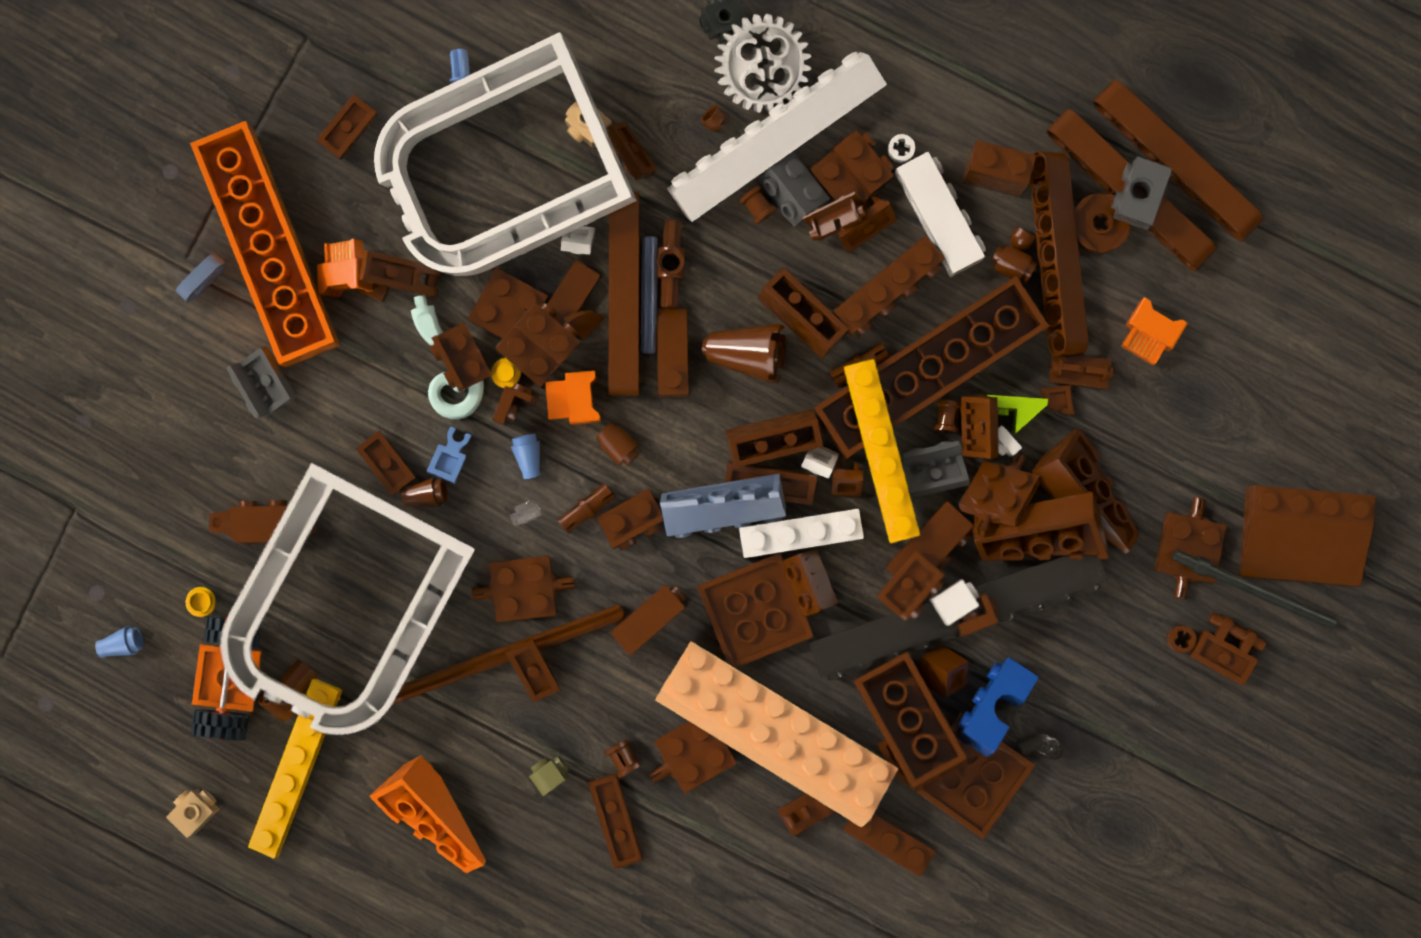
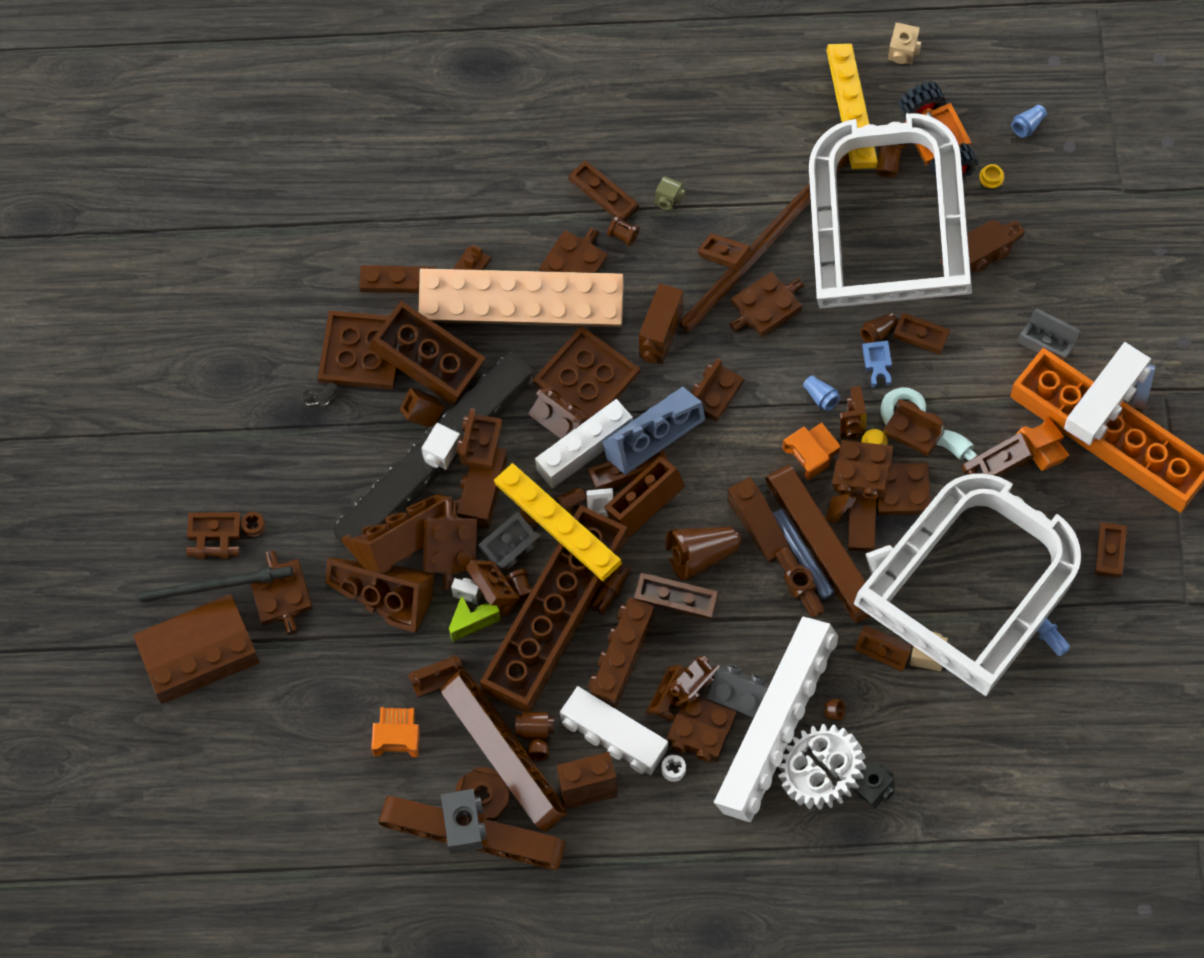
camera: 145 degrees right, 20 degrees down
orange wedge [369,755,486,873] -> none
clear plate [509,501,544,527] -> none
reddish brown pin [557,483,616,534] -> none
reddish brown brick [595,422,640,466] -> none
reddish brown bush [739,185,777,225] -> none
reddish brown bracket [956,594,1000,636] -> none
blue arch [956,657,1039,757] -> none
reddish brown tile [1040,385,1075,415] -> none
reddish brown beam [1093,80,1264,242] -> none
none -> white brick [1064,342,1151,445]

